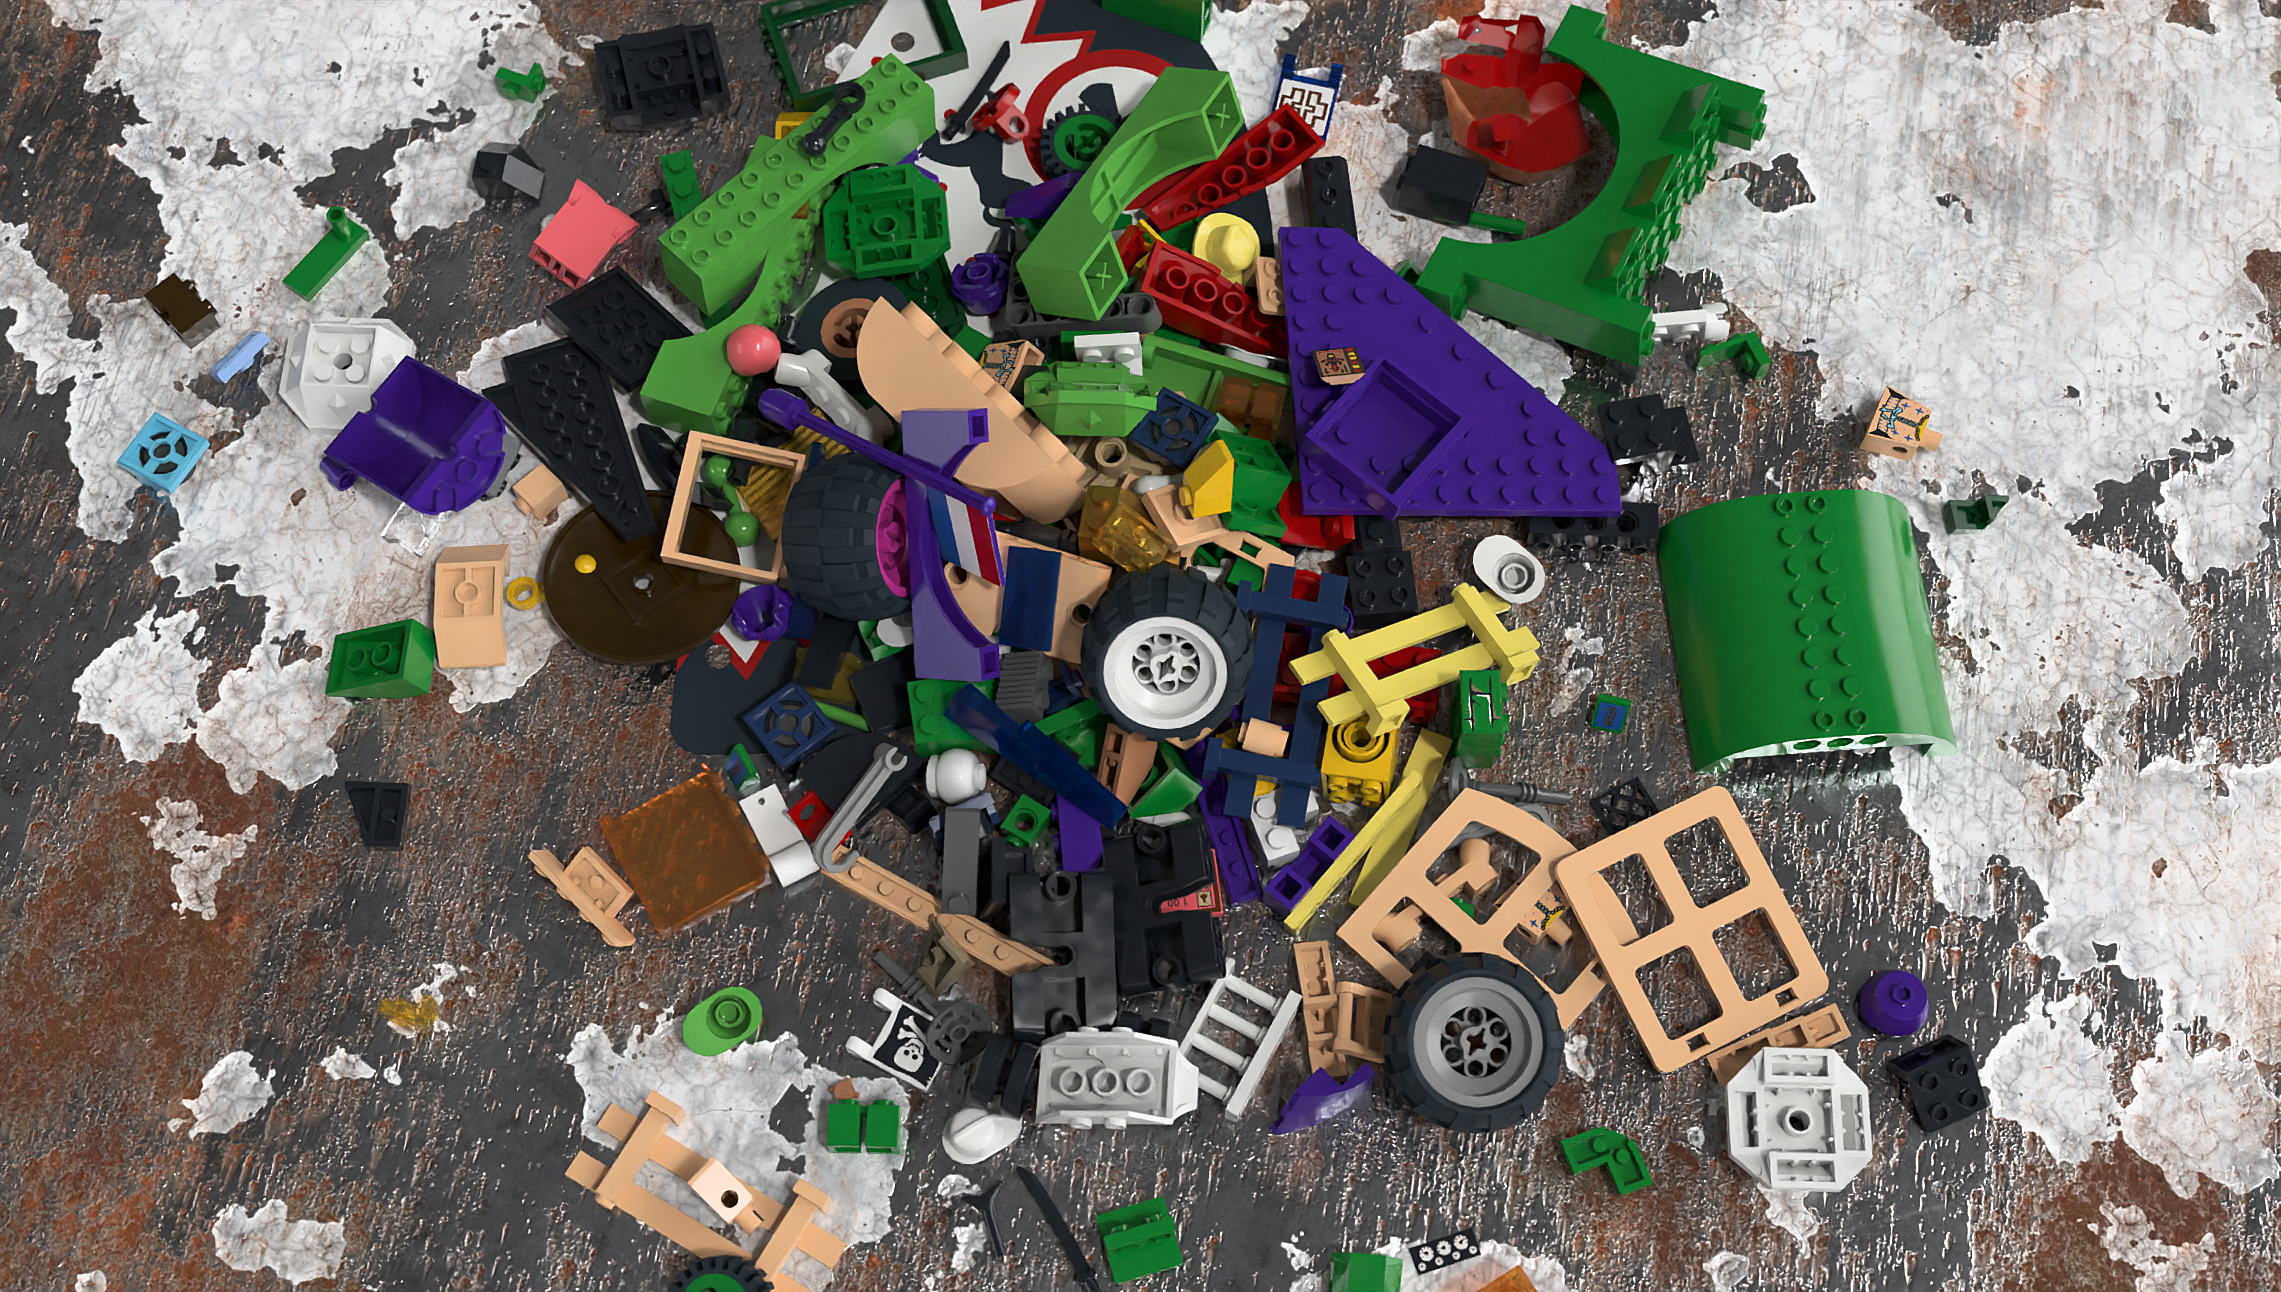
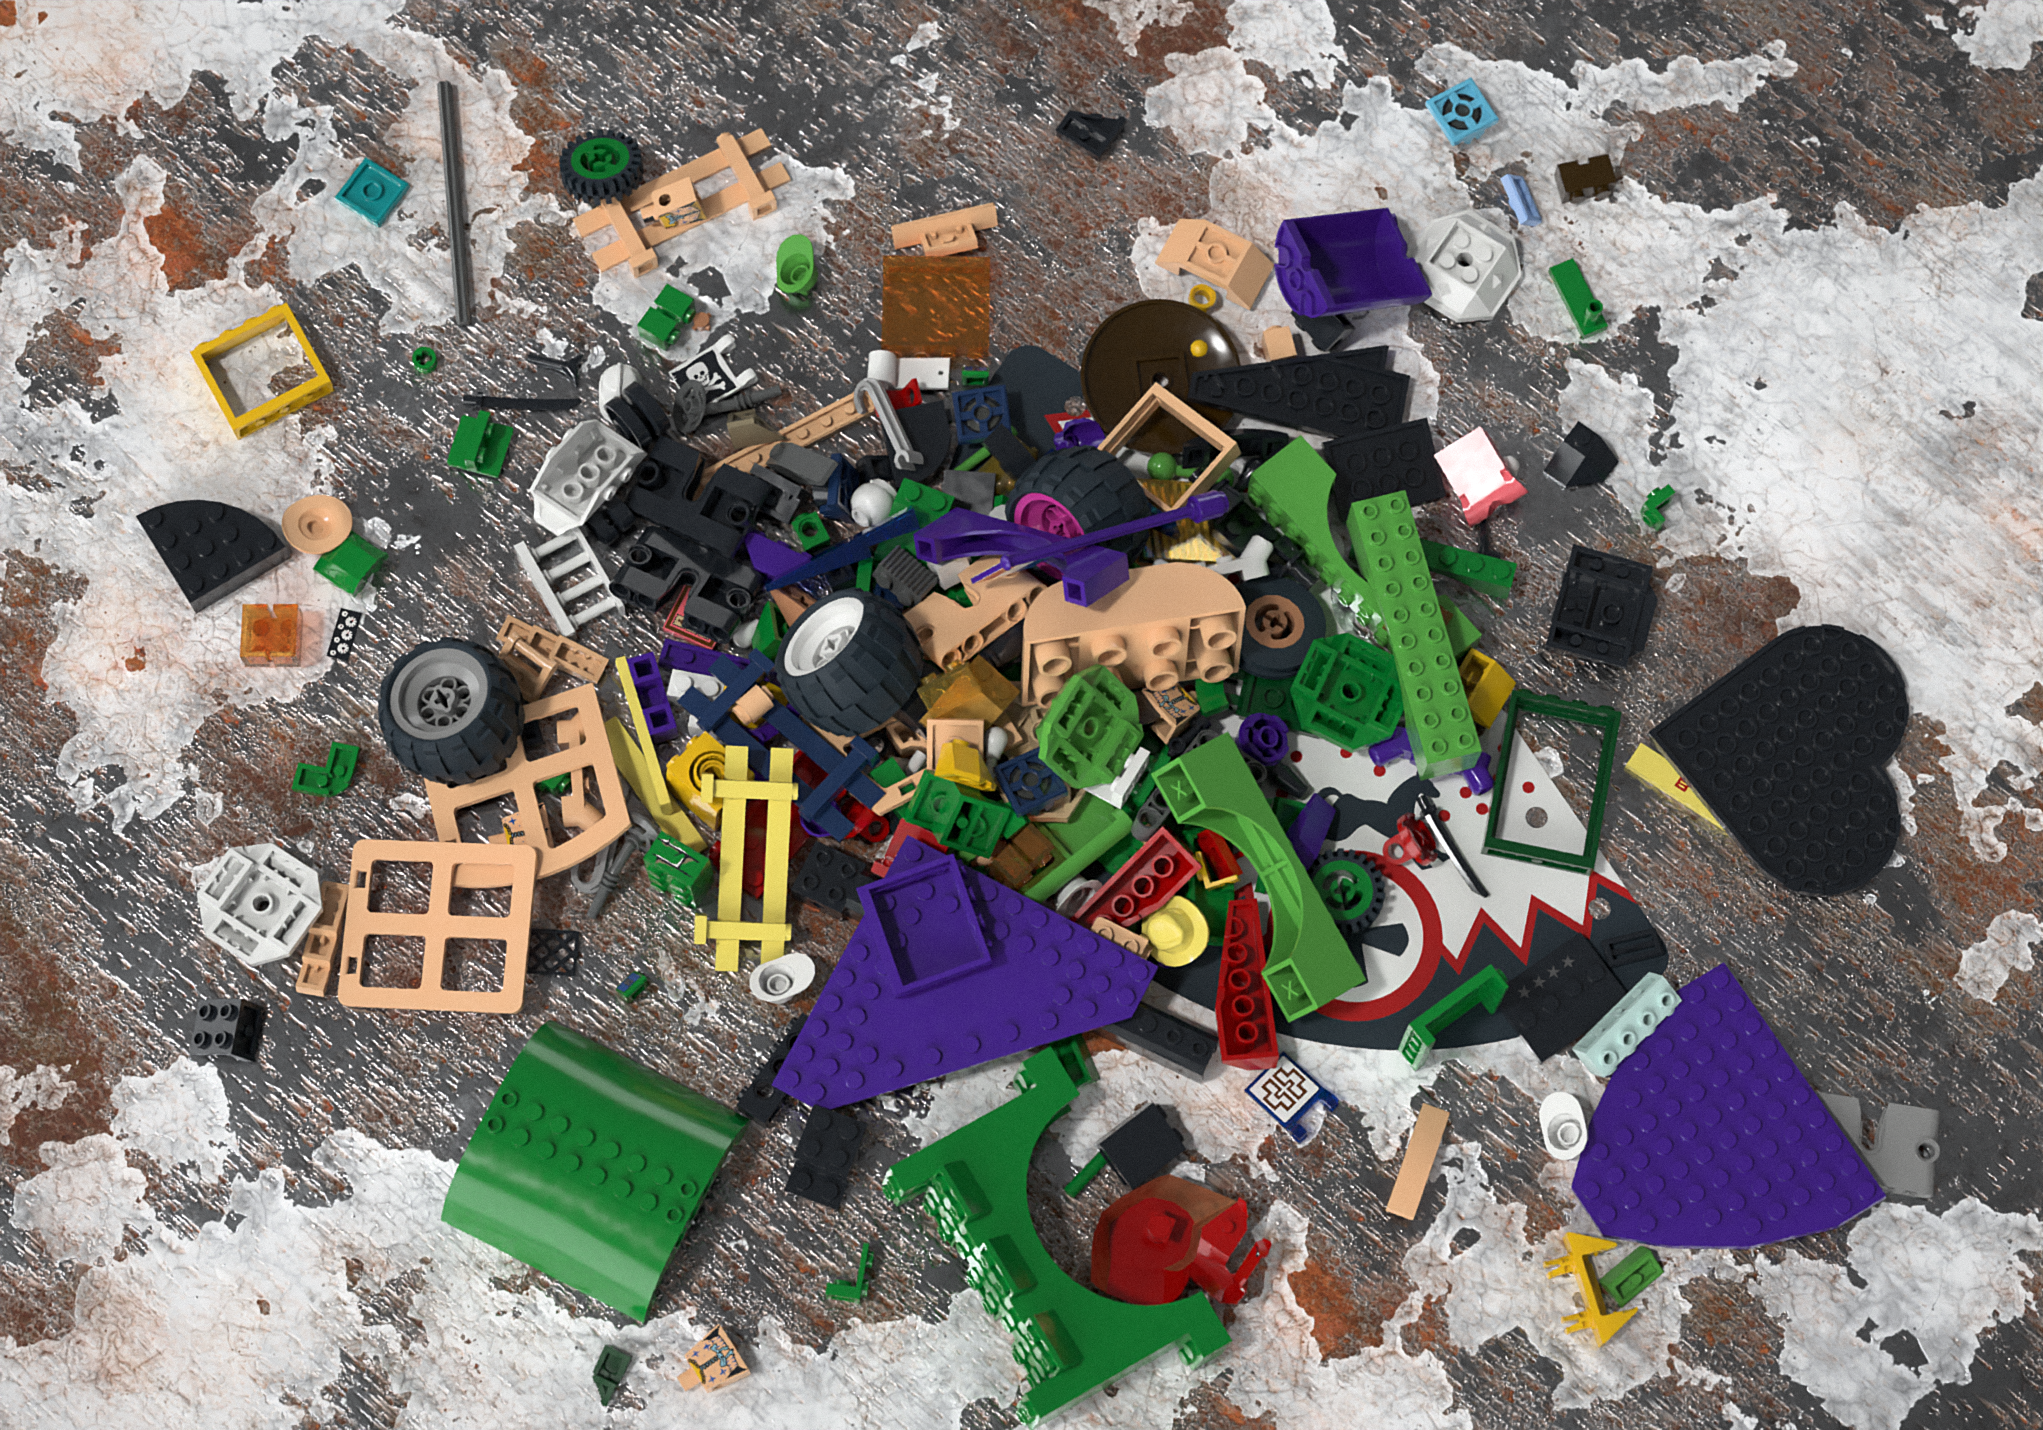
camera: 120 degrees right, 5 degrees up
green slope [325,618,436,699] -> none
clear yellow bracket [378,994,438,1036] -> none
coral hair [727,323,781,376] -> none
black piece [802,82,866,157] -> none
clear blue piece [999,545,1062,652] -> none
dark purple slope [1269,1063,1376,1135] -> none
piece [1311,346,1366,385] -> none
white plate [1652,302,1730,344] -> none
dark purple cone [1861,969,1929,1036] -> none

